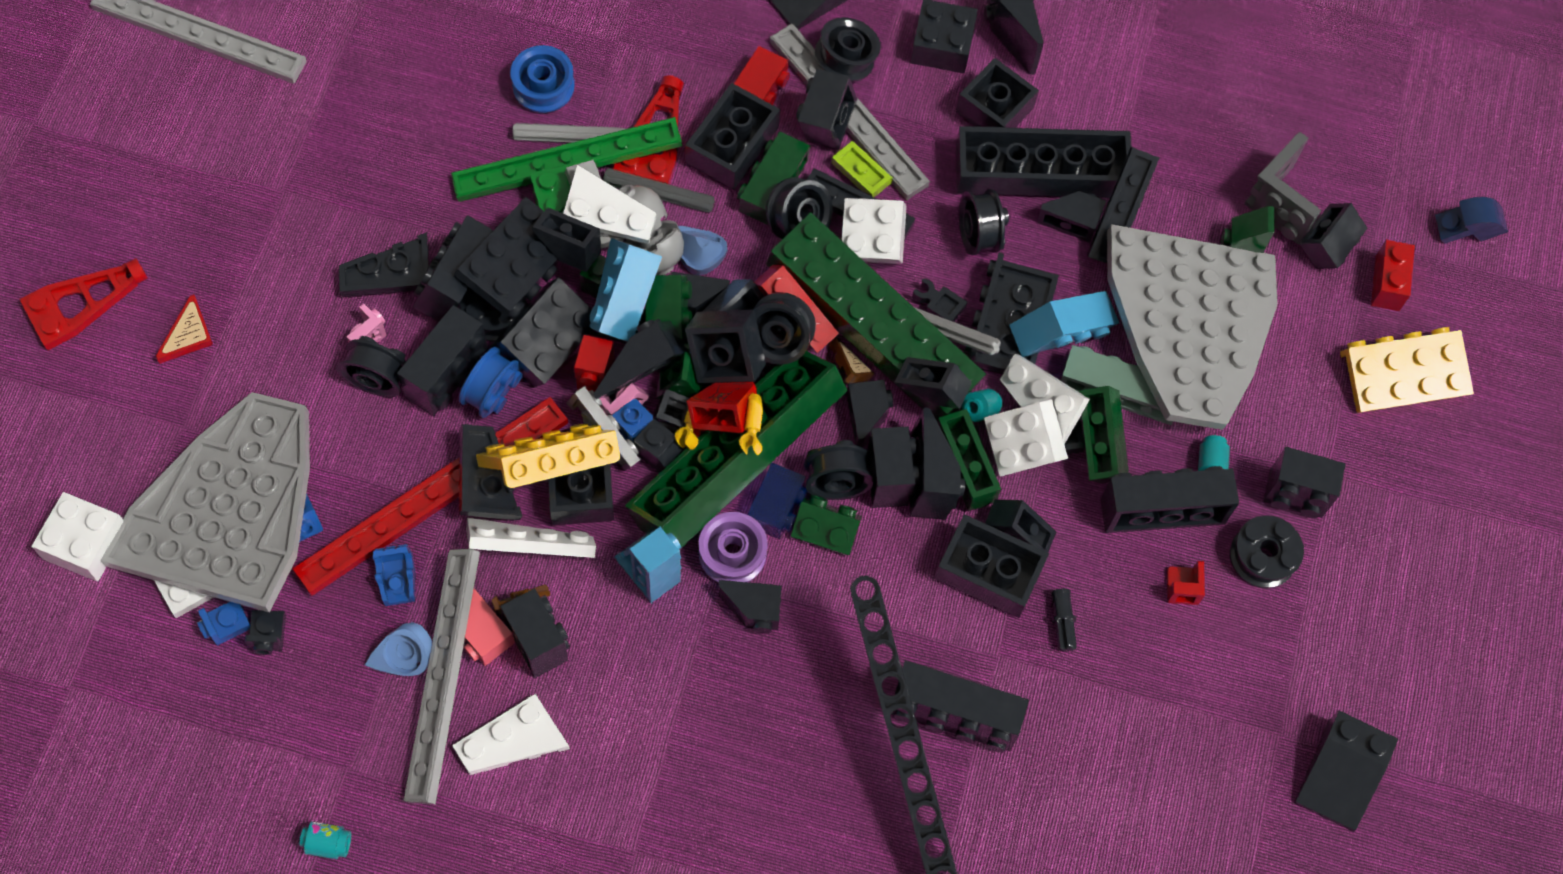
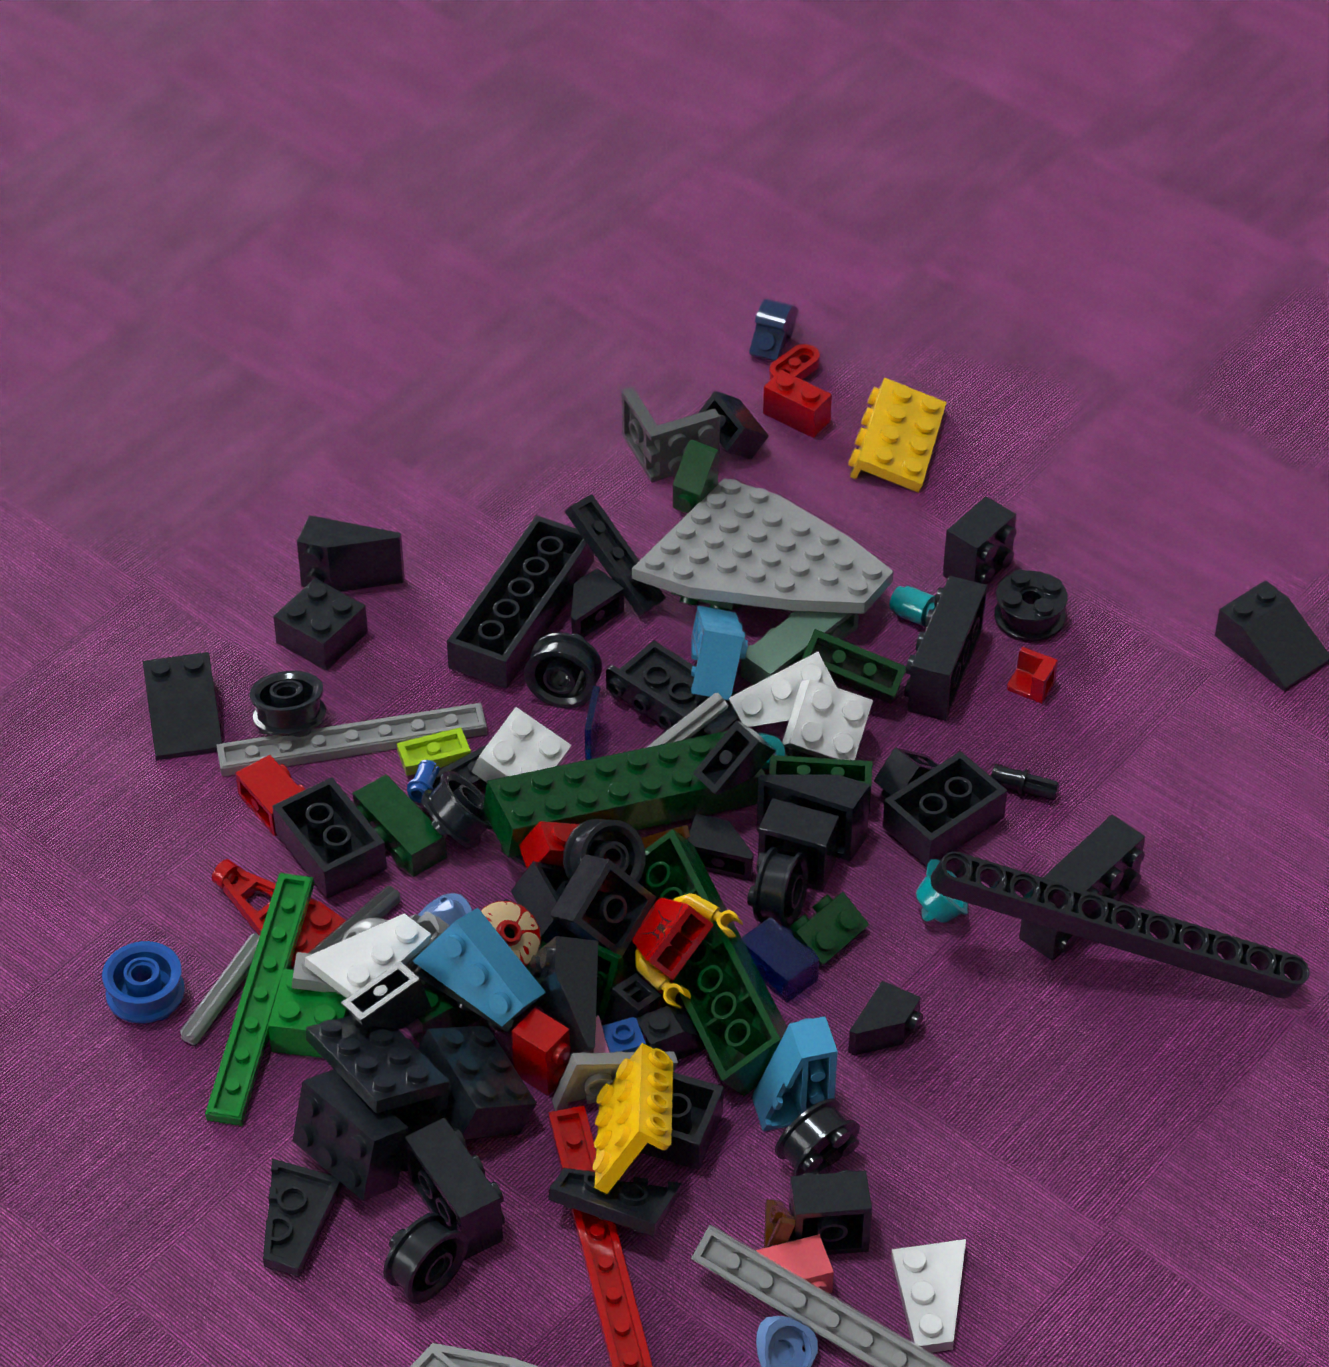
camera: 60 degrees left, 20 degrees down
bright pink bracket [346,303,387,343] -> none
blue hand [373,544,416,606] -> none
blue wheel [459,347,523,418] -> none
white wing [466,518,596,558] -> none
medium lavender wheel [699,512,767,583] -> none
black brick [796,69,857,150] -> none
black plate [912,278,968,322] -> none
black brick [956,58,1039,128] -> none
none -> blue pin [407,760,440,803]
none -> tan dish [481,901,541,966]
none -> clear blue piece [584,686,601,760]
none -> red plate [769,344,820,380]
none -> black wheel [775,1098,860,1176]
none -> teal piece [915,859,968,923]

